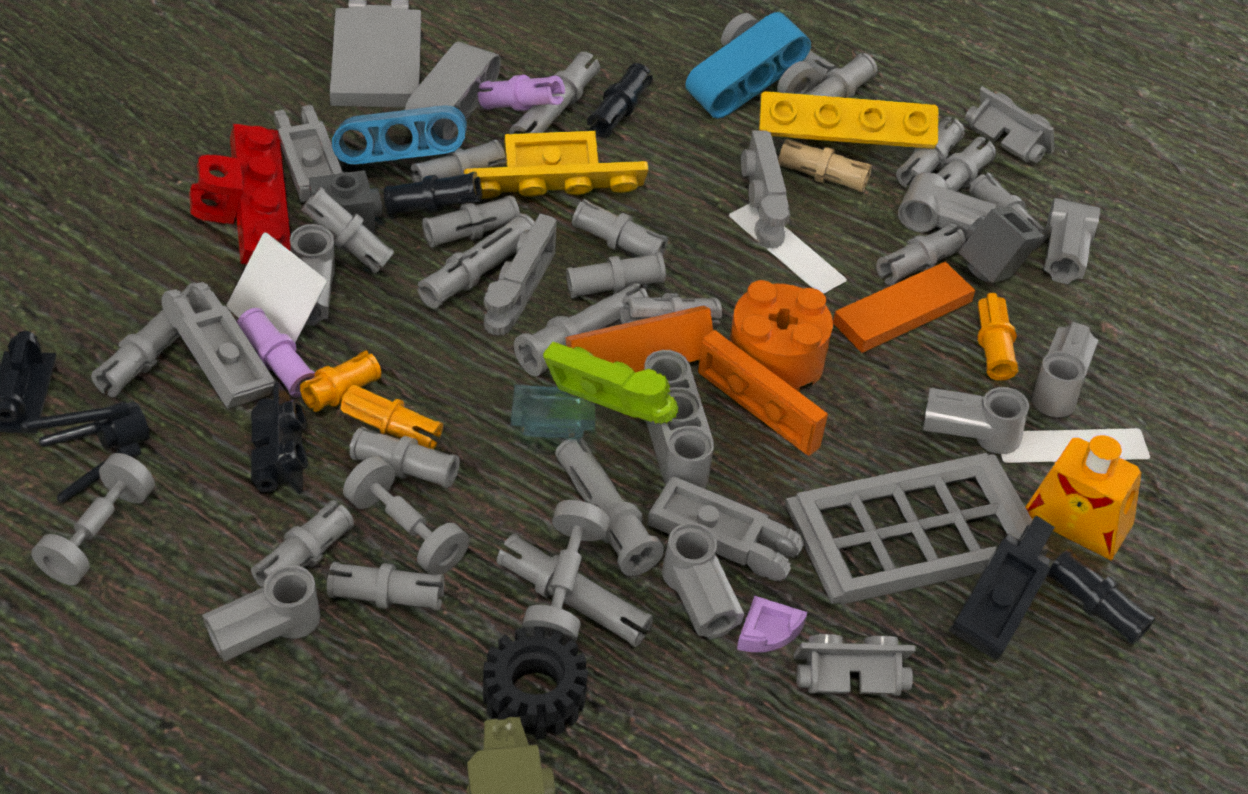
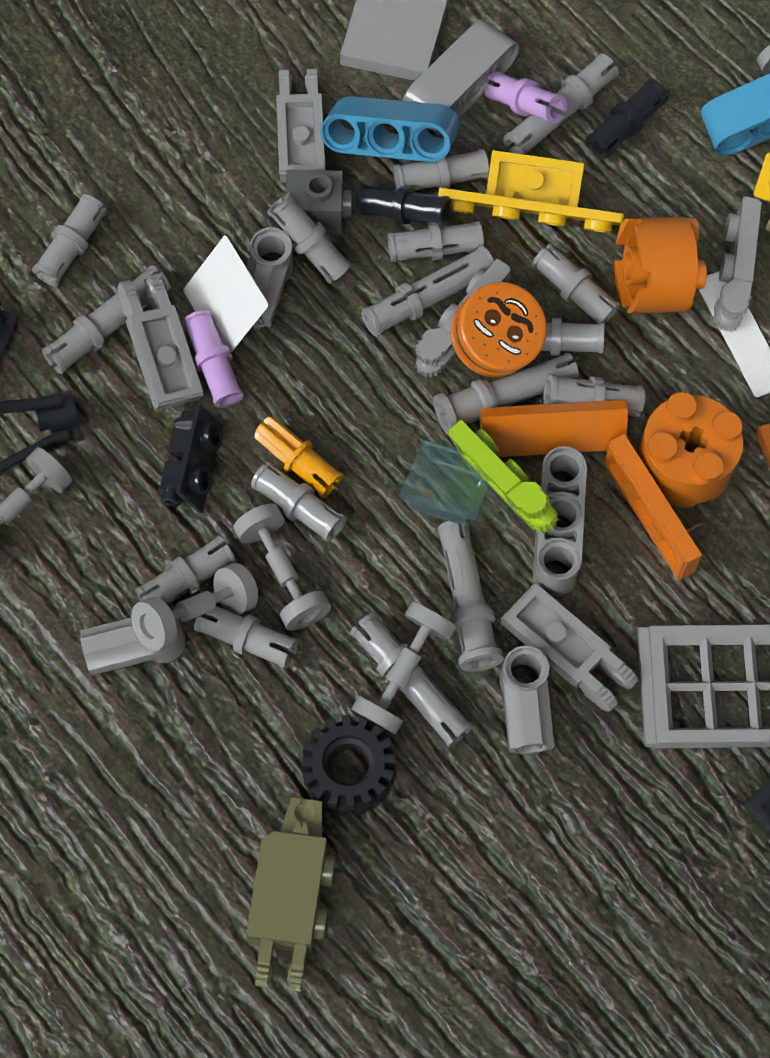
camera: 20 degrees right, 20 degrees up
red plate [189,124,290,264] -> none
light orange pin [300,350,381,412] -> none
lavender tile [737,596,807,652] -> none
light grey hinge [794,634,916,696] -> none
none -> light grey pin [32,194,108,287]
none -> light grey wheel [131,563,258,651]
none -> orange head [451,282,547,377]
none -> orange brick [614,217,707,314]

